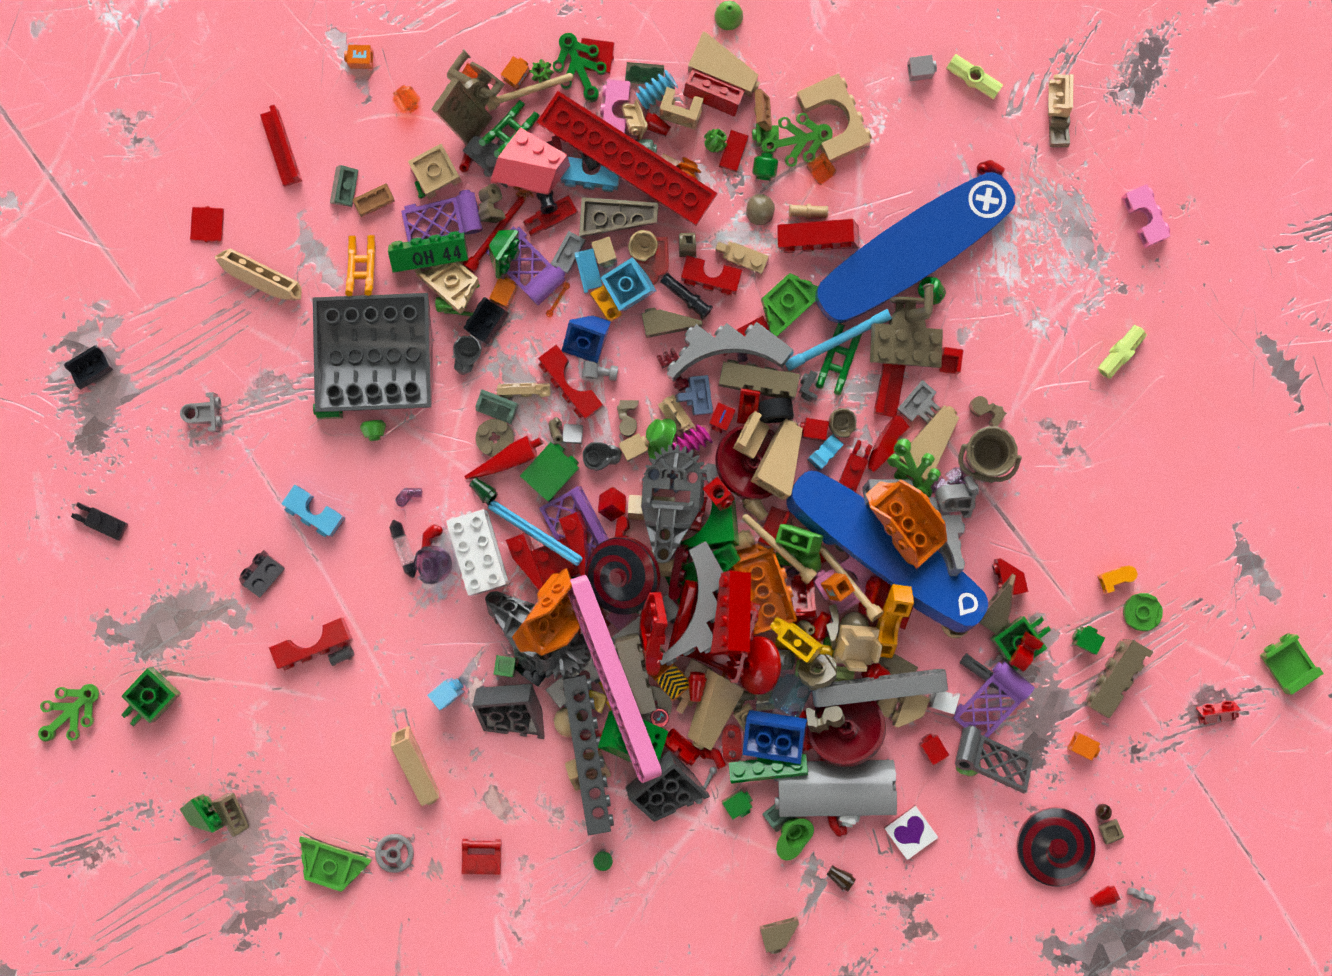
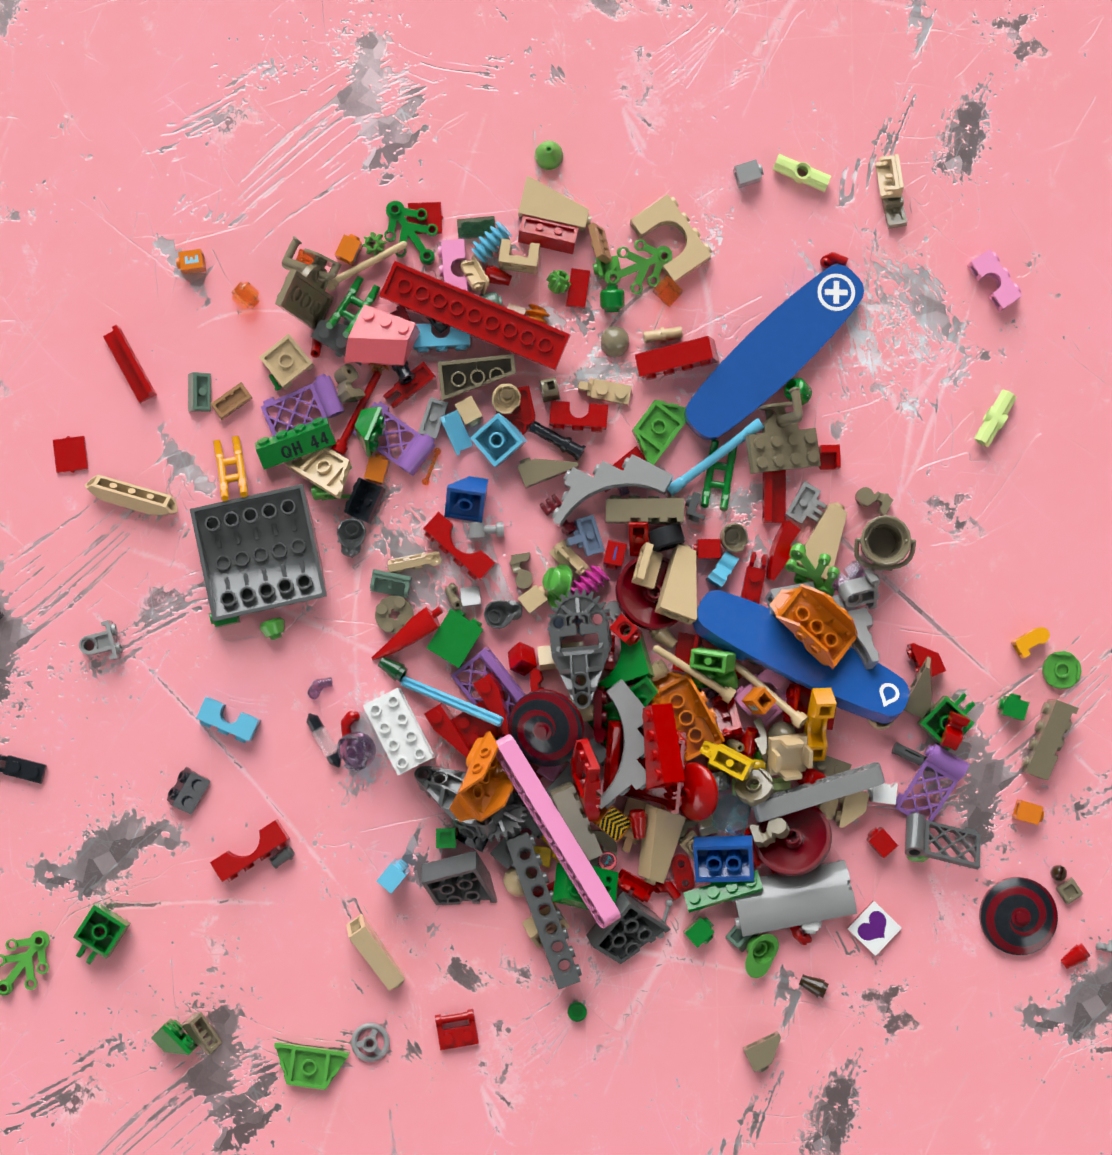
camera: 15 degrees left, 0 degrees up
light orange leg [590,285,622,322] -> none

